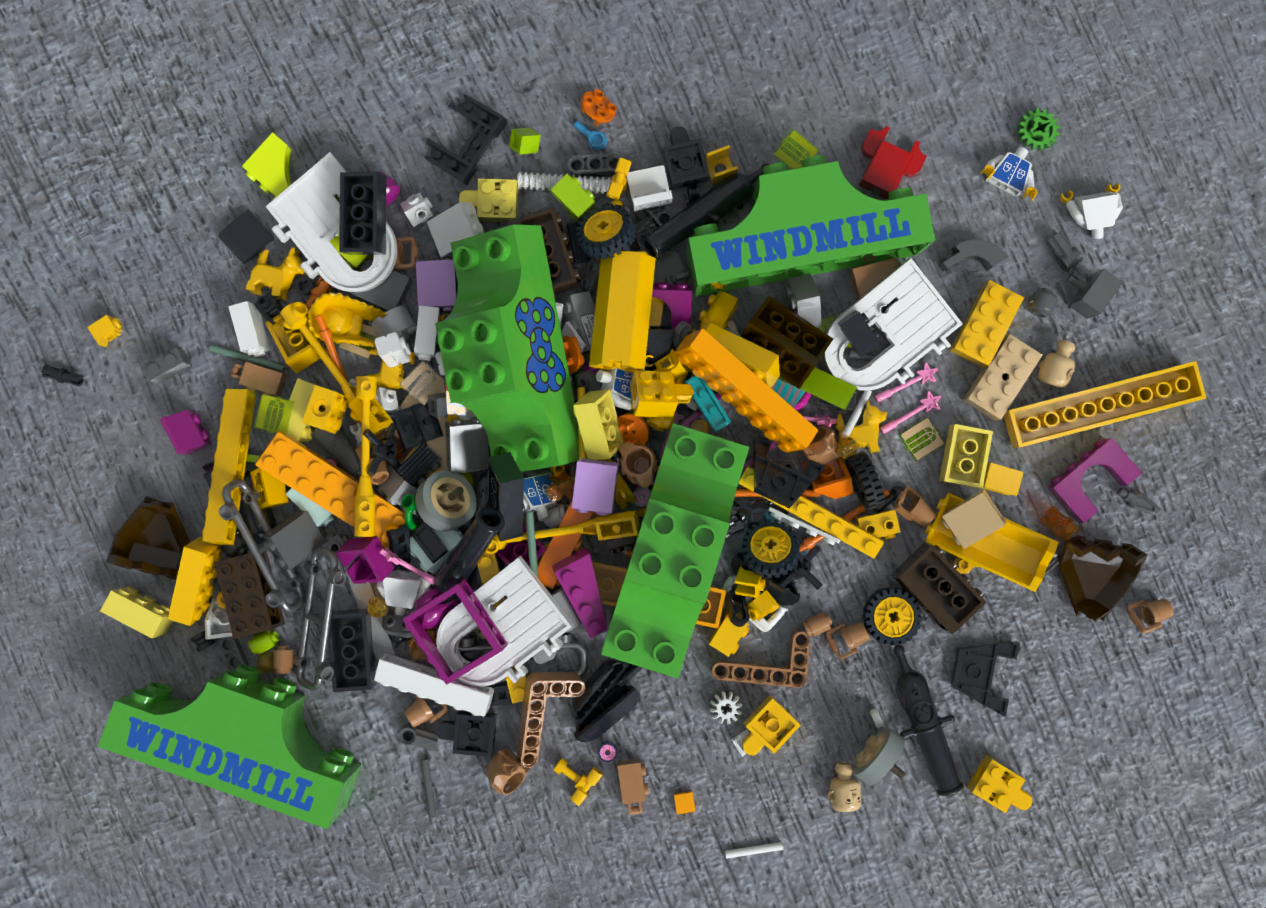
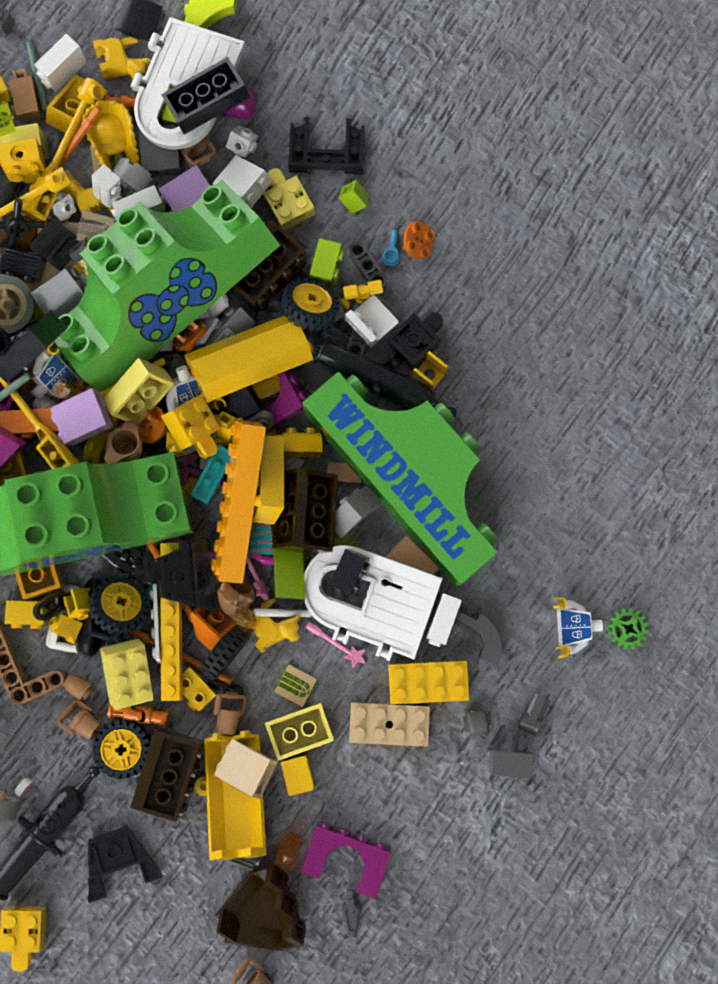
camera: 60 degrees right, 5 degrees down
black window [254,293,284,325] -> none
black bush [296,277,315,295] -> none
white piece [517,172,611,194] -> none
clear neon green piece [774,129,819,169] -> none
red piece [859,126,927,199] -> none
bright pink piece [880,391,941,434] -> none
yellow brick [1004,361,1206,448] -> none
tan piece [1038,339,1075,388] -> none
white torso [1059,183,1123,239] -> none
none -> light yellow brick [100,638,154,711]
none -> orange piece [108,704,169,728]
none -> medium nougat tile [327,461,362,484]
none -> white brick [425,593,462,647]

